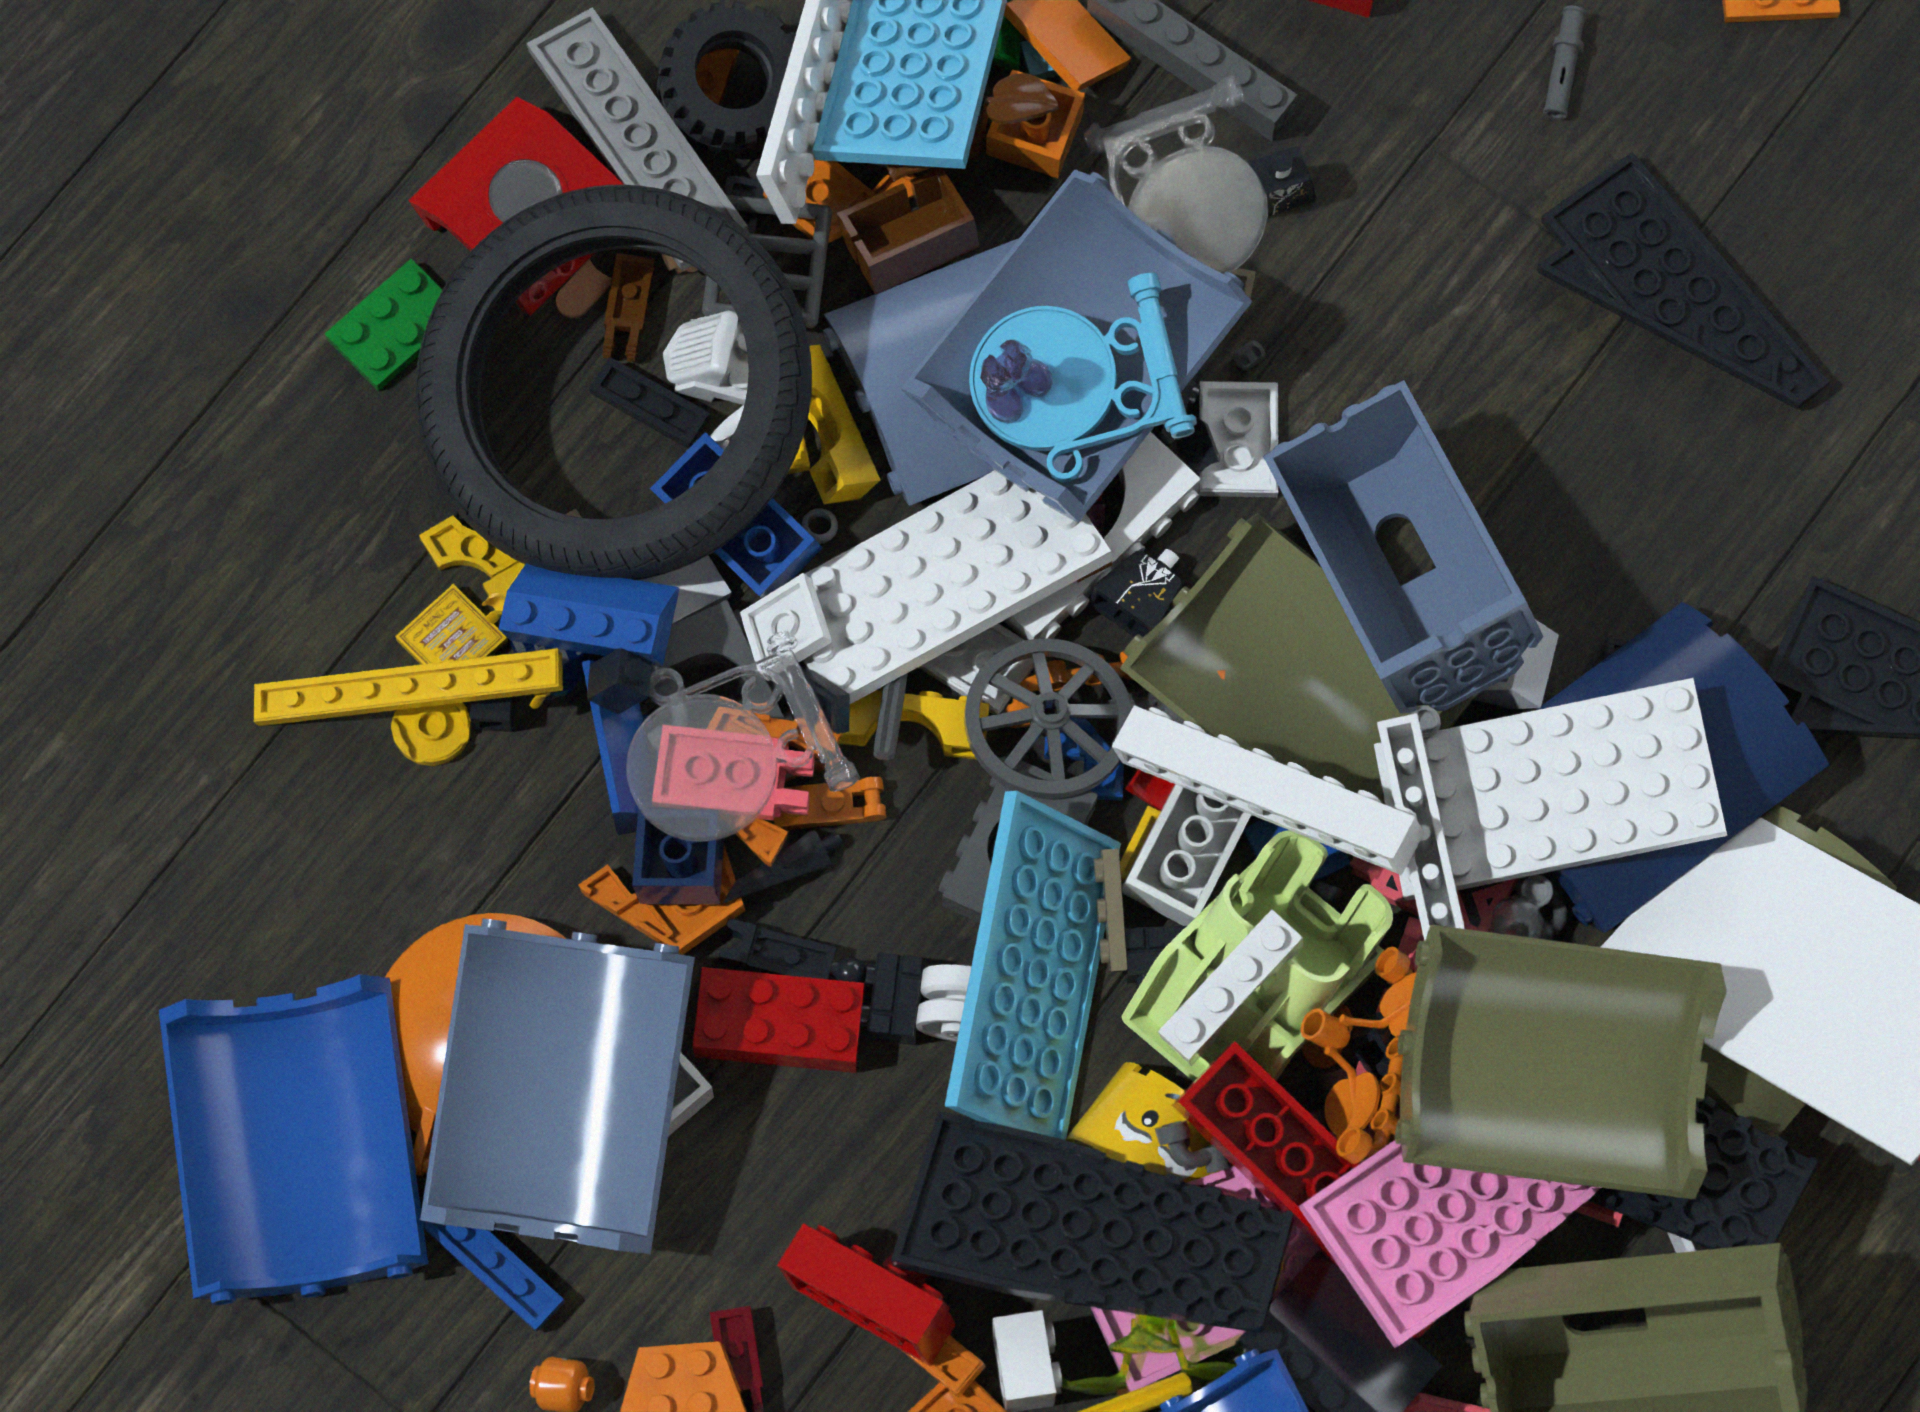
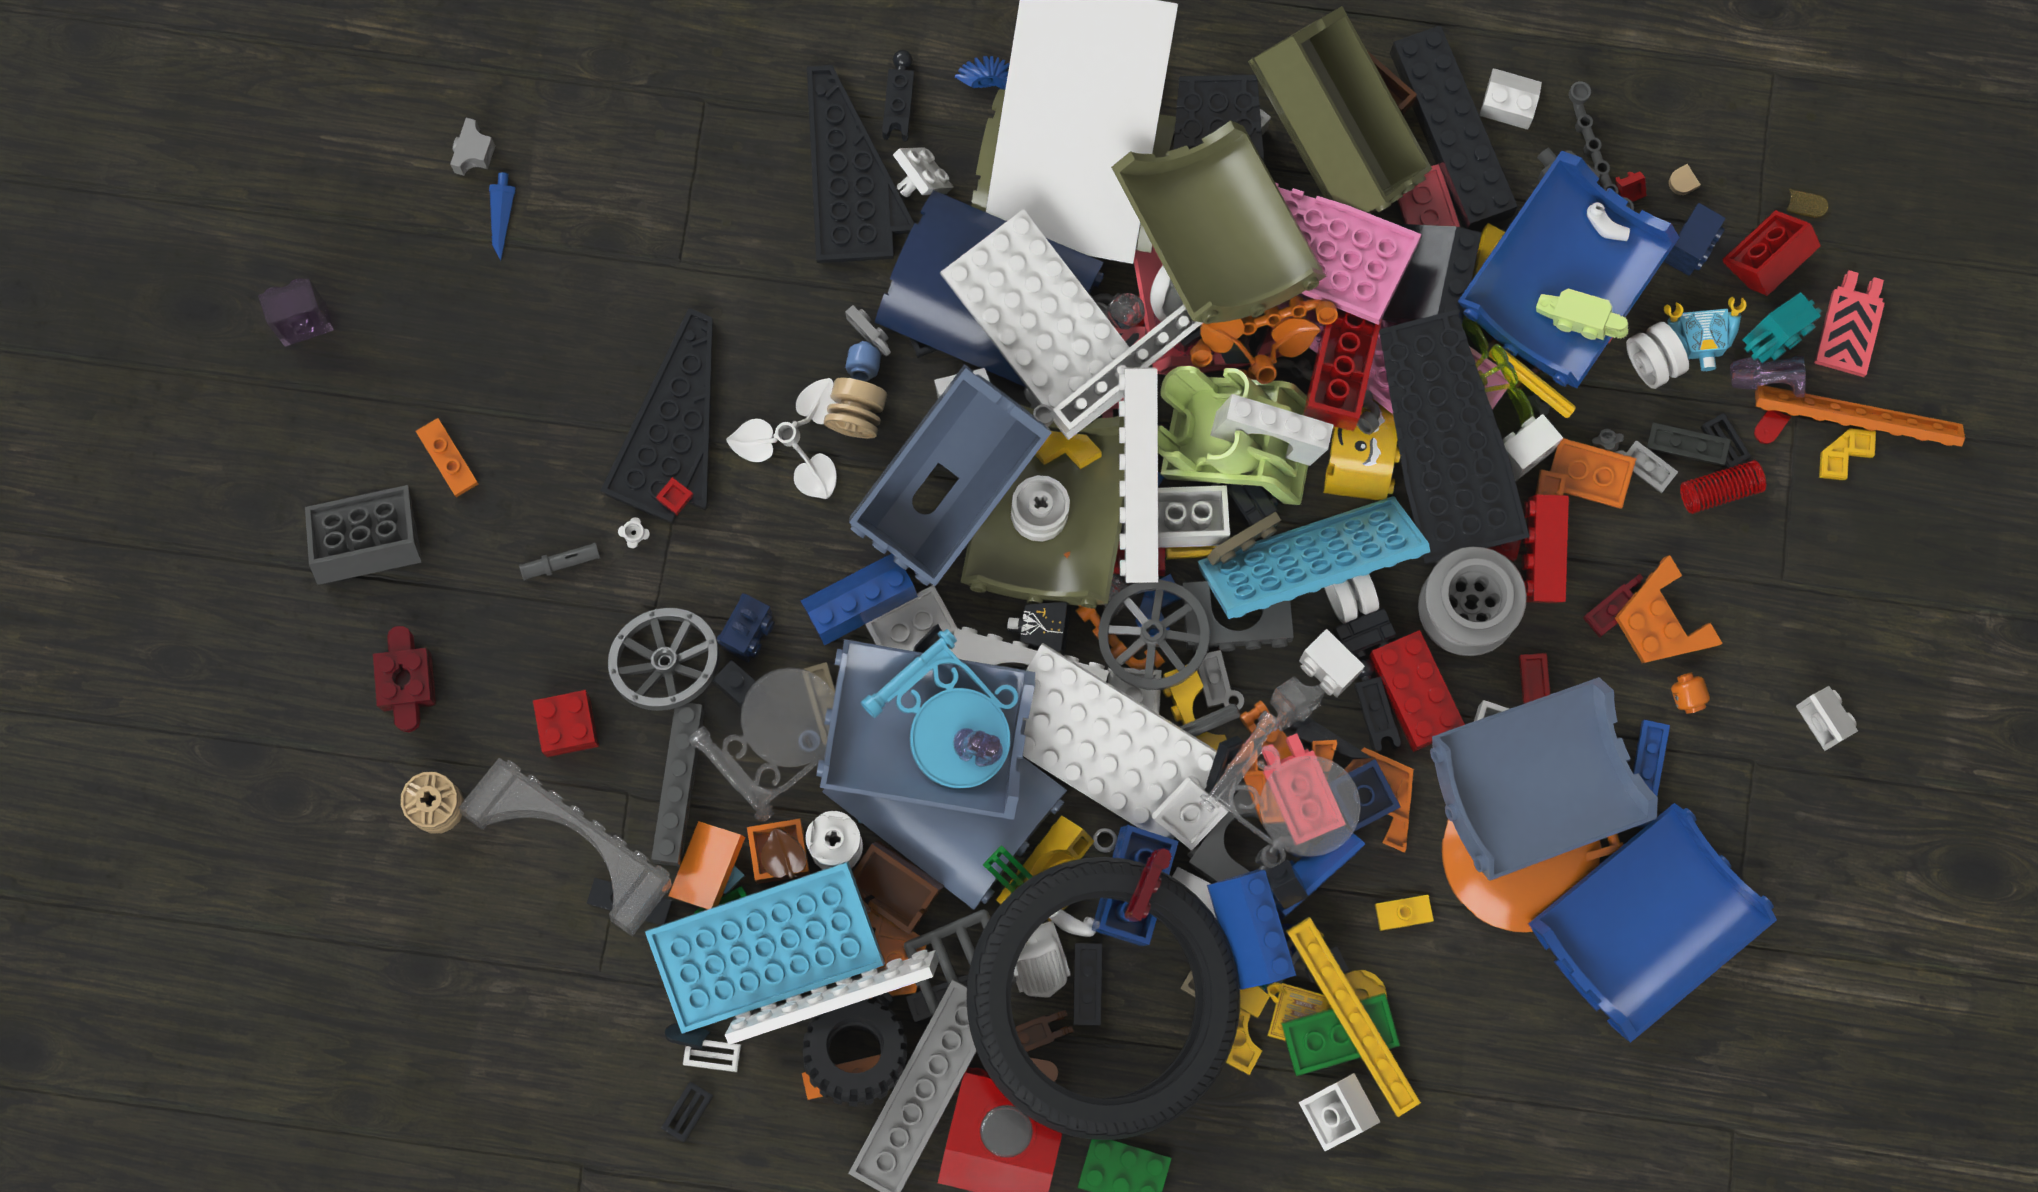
camera: 120 degrees left, 5 degrees up
none -> dark grey wheel [608,608,719,711]
none -> white plate [618,517,650,548]
none -> red plate [656,477,694,515]
none -> dark blue hinge [717,593,775,663]
none -> white plant [726,378,838,499]
none -> blue slope [801,553,918,645]
none -> white piece [806,811,863,870]
none -> tan wheel [823,378,887,439]
none -> light grey hinge [845,305,891,356]
none -> medium blue head [845,341,881,381]
none -> white plate [893,148,953,197]
none -> green tile [983,845,1033,893]
none -> white wheel [1011,475,1070,542]
none -> yellow tile [1035,431,1102,469]
none -> dark red hinge [1124,848,1172,922]
none -> light grey hinge [1198,650,1244,710]
none -> clear brick [1270,676,1325,731]
none -> green tile [1281,993,1400,1076]
none -> white brick [1299,629,1365,697]
none -> white slope [1299,1073,1380,1151]
none -> yellow plate [1375,895,1434,931]
none -> light grey wheel [1418,547,1527,656]
none -> red tile [1519,653,1550,704]

